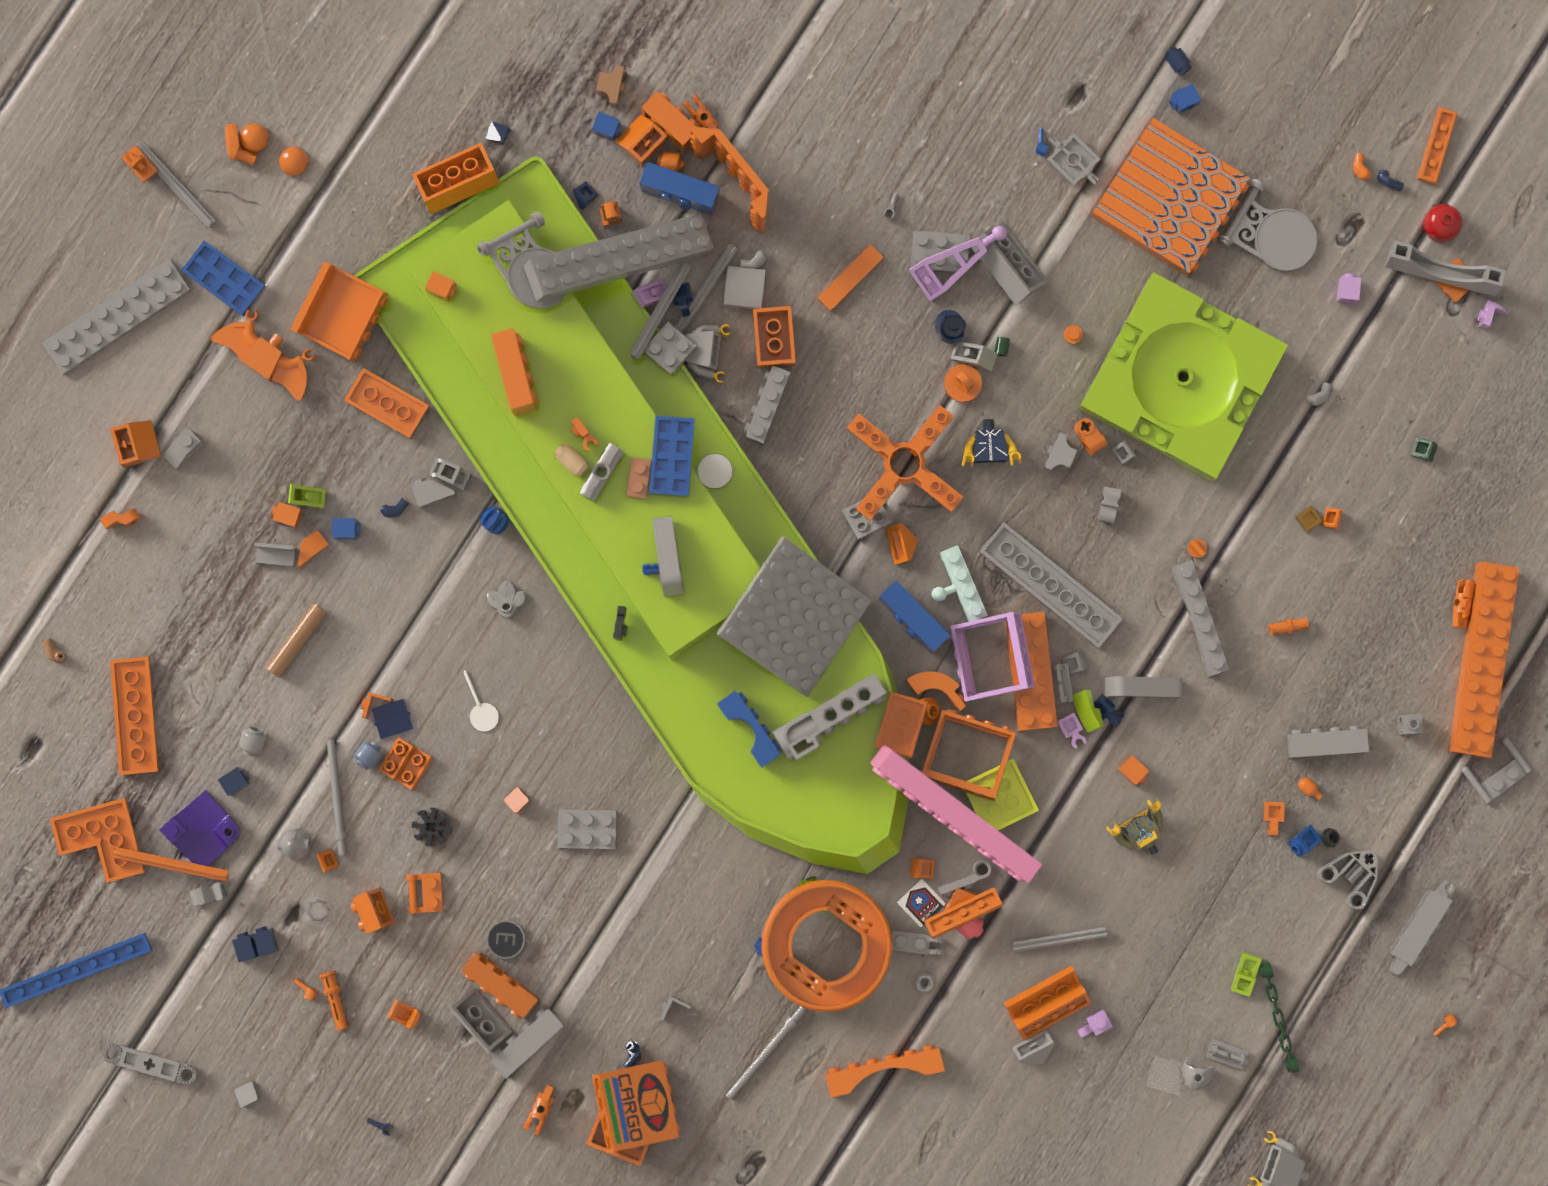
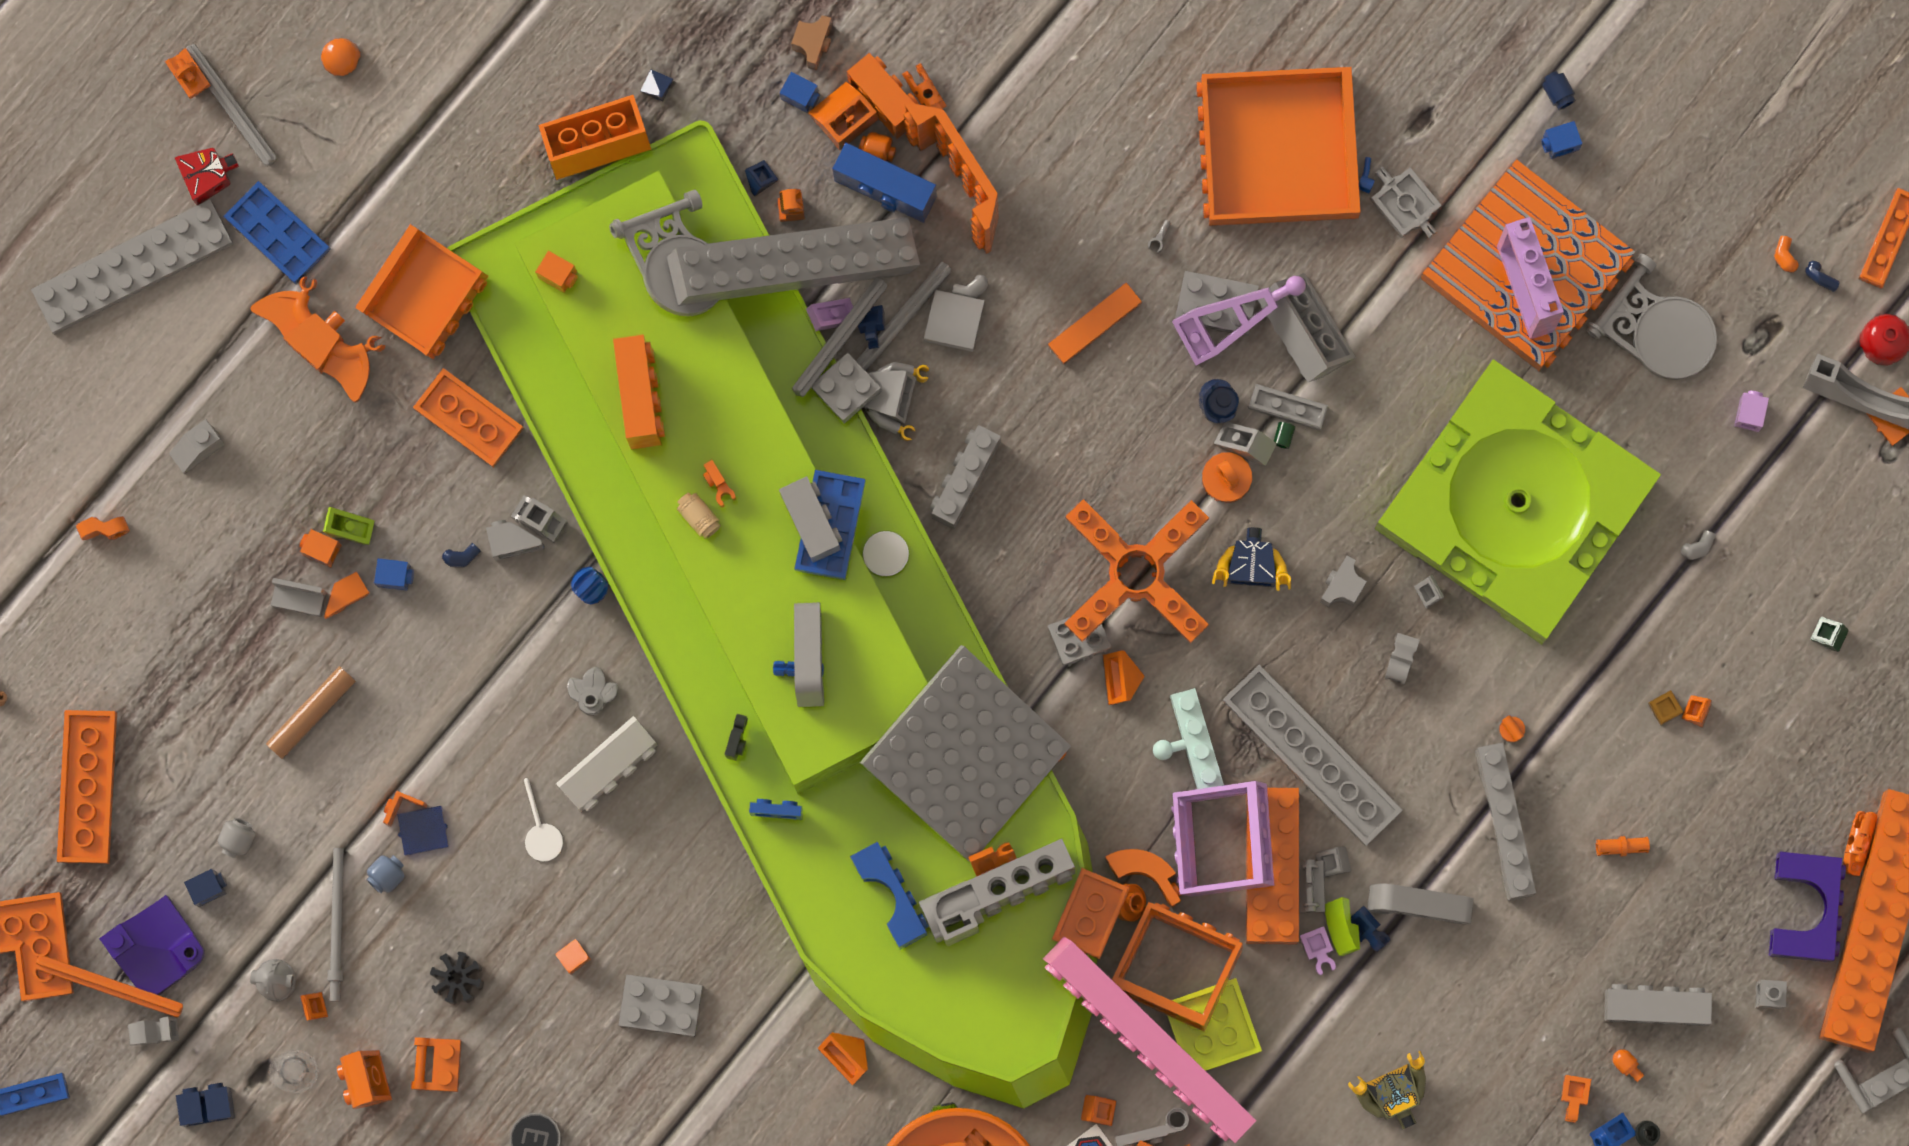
camera: 15 degrees right, 5 degrees down
orange slope [110,420,162,468] -> none
orange arm [225,124,258,166] -> none
orange hair [279,147,310,176] -> none
orange slope [378,737,433,791] -> none
light grey piece [580,443,624,502] -> none
nougat plate [627,458,652,499] -> none
orange brick [753,306,796,369] -> none
blue brick [879,580,951,654] -> none
orange plate [1064,325,1083,344] -> none
orange piece [1074,418,1108,456] -> none
orange brick [1117,755,1149,785] -> none
none -> red torso [175,148,239,205]
none -> white slope [556,716,658,812]
none -> blue plate [749,799,803,820]
none -> light grey brick [779,476,842,563]
none -> orange slope [818,1032,868,1085]
none -> orange plate [968,842,1017,877]
none -> orange panel [1196,67,1360,226]
none -> light grey tile [1248,384,1328,431]
none -> lavender window [1497,217,1564,340]
none -> dark purple arch [1769,852,1846,962]

